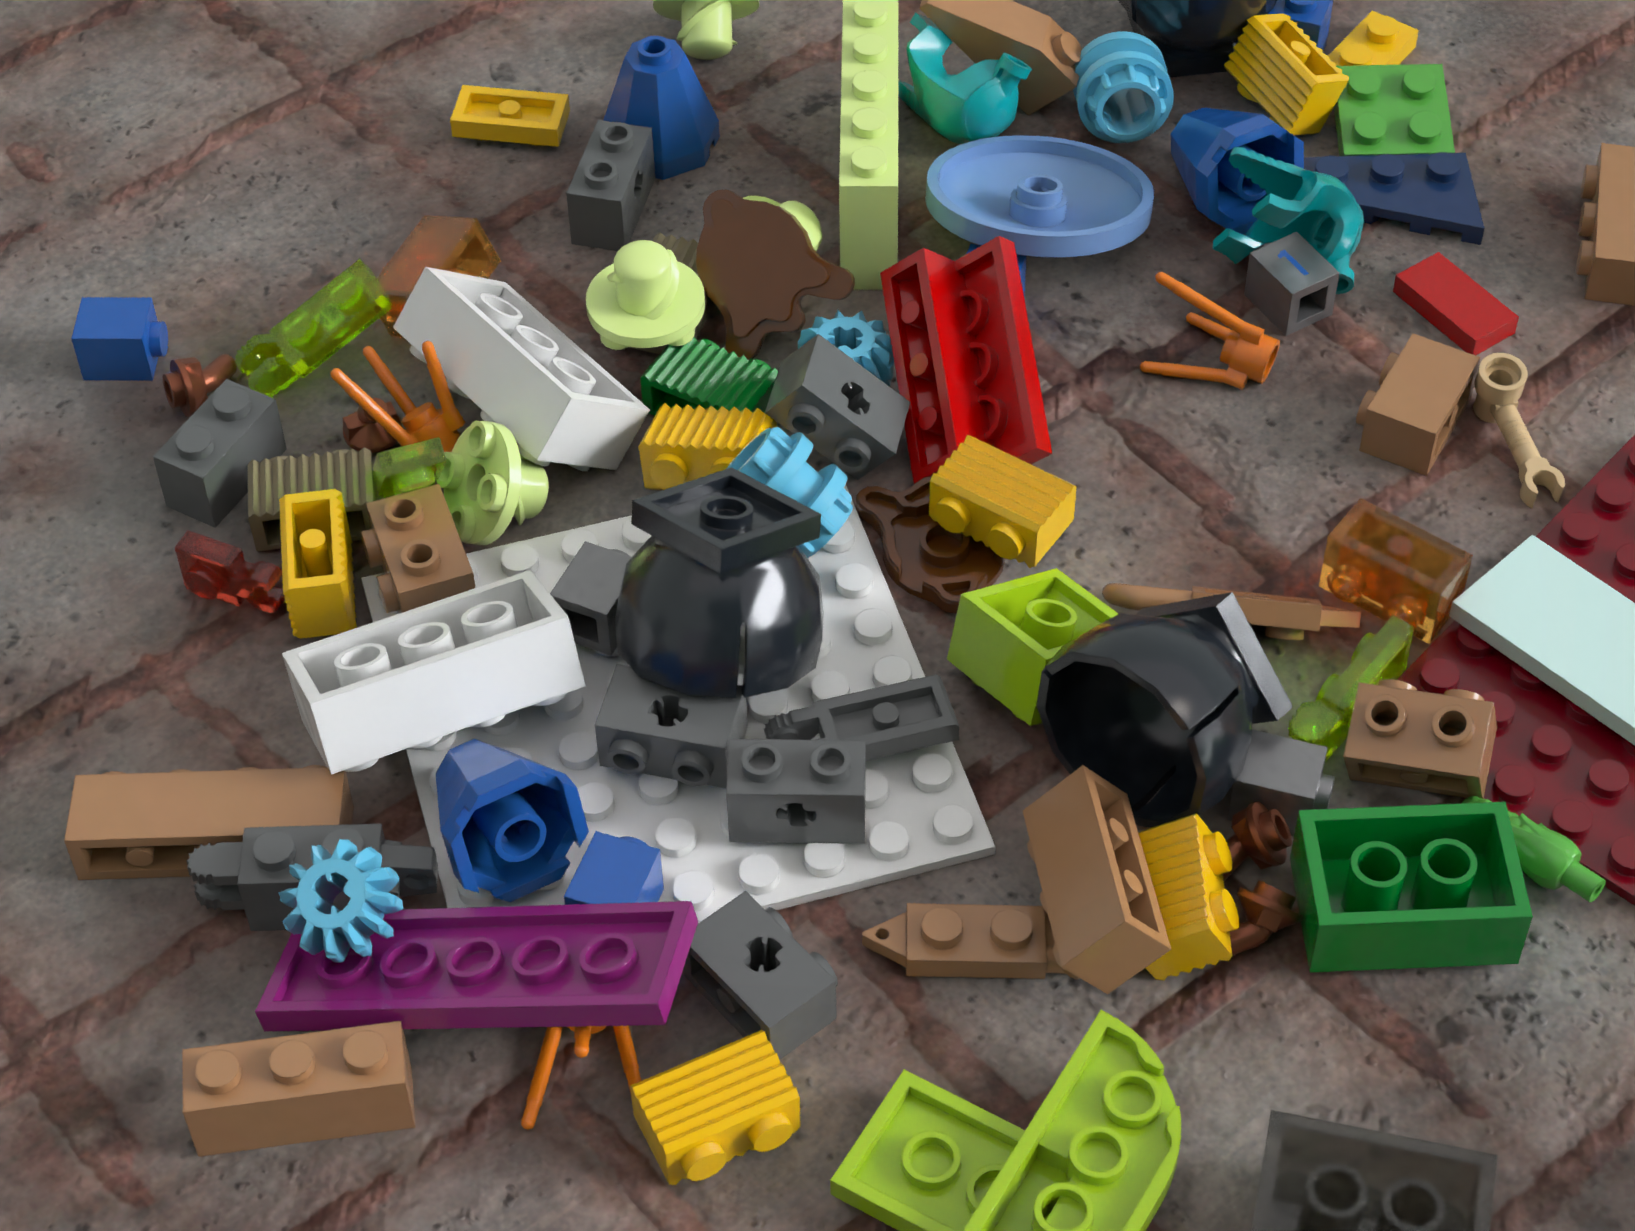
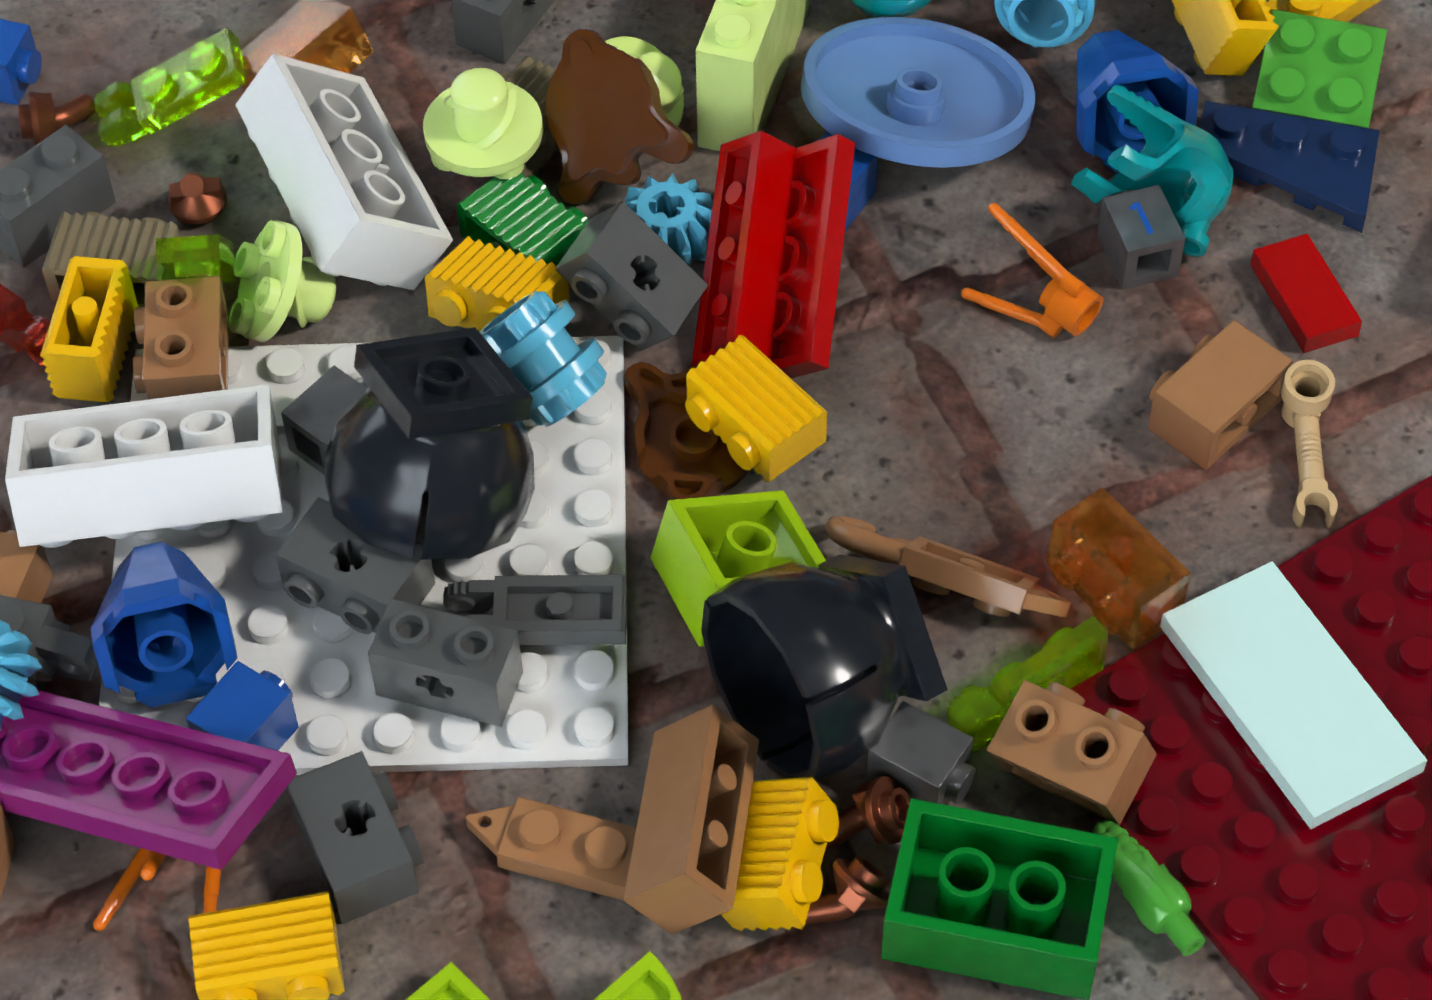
camera: 15 degrees right, 5 degrees up
orange plant [330,341,466,466] -> none

